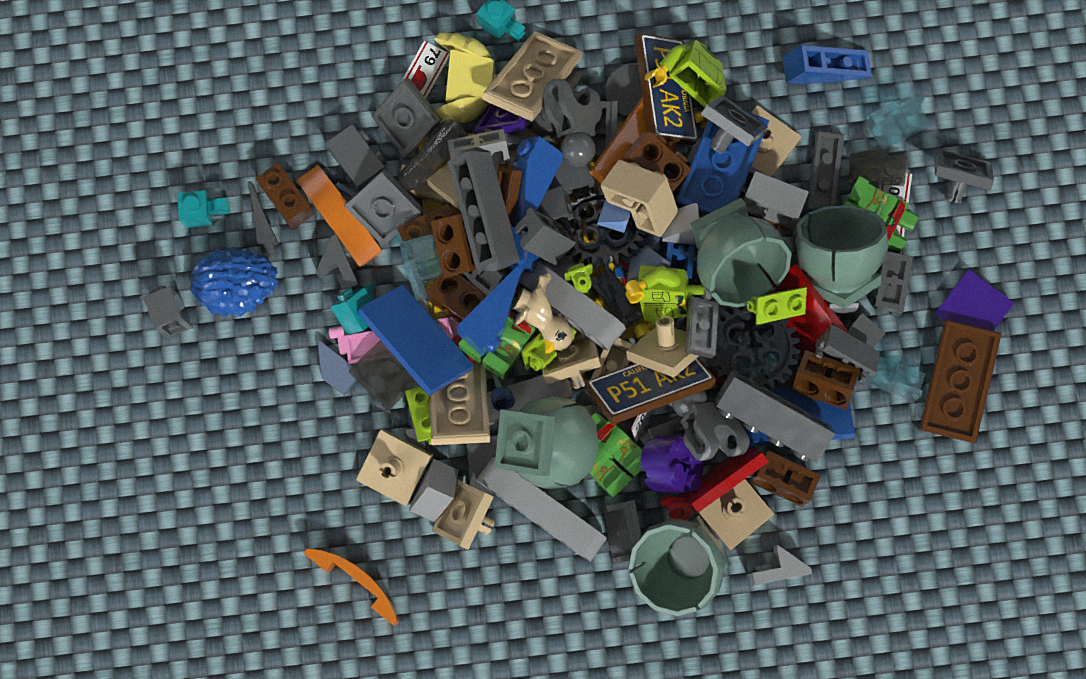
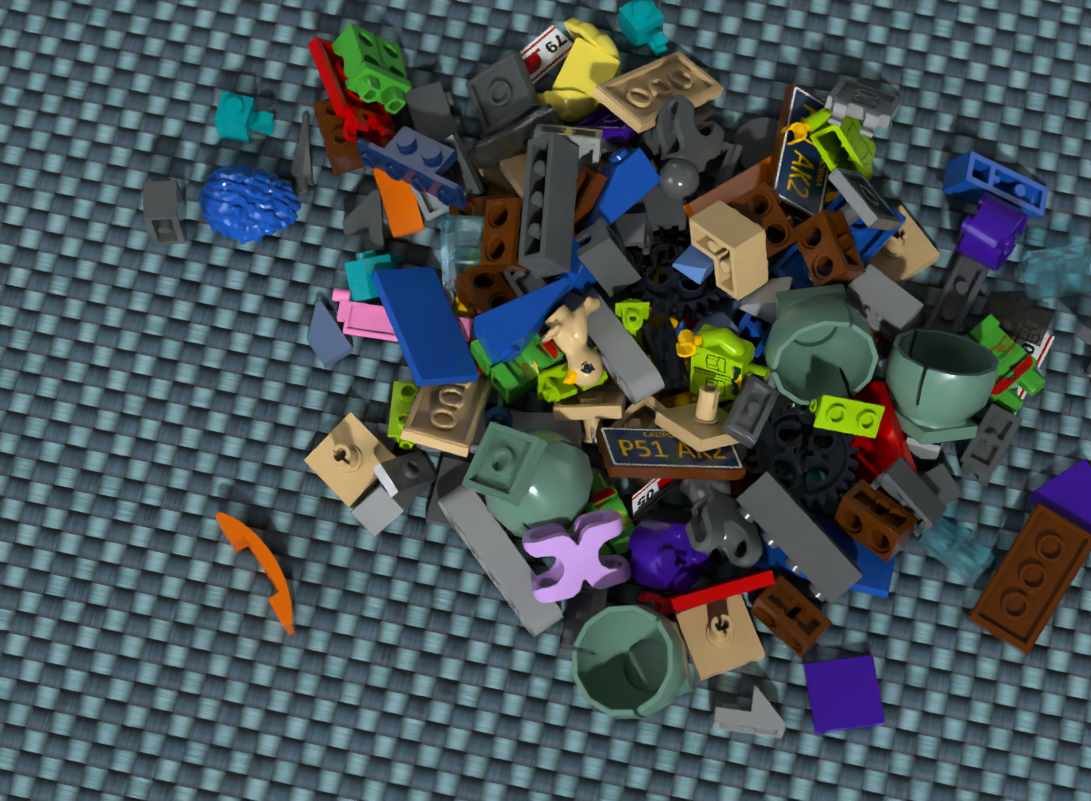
camera: 15 degrees right, 10 degrees down
clear smoke tile [348,340,417,411] -> none
tan tile [432,479,494,550] -> none
none -> red tile [308,36,393,148]
none -> bright green hips [332,23,412,114]
none -> dark blue bracket [356,126,467,210]
none -> flat silver plate [373,450,437,498]
none -> lavender piece [522,509,631,603]
none -> reddish brown brick [793,209,866,287]
none -> dark purple tile [803,655,885,735]
none -> light grey tile [824,78,903,138]
none -> dark purple brick [955,192,1029,271]

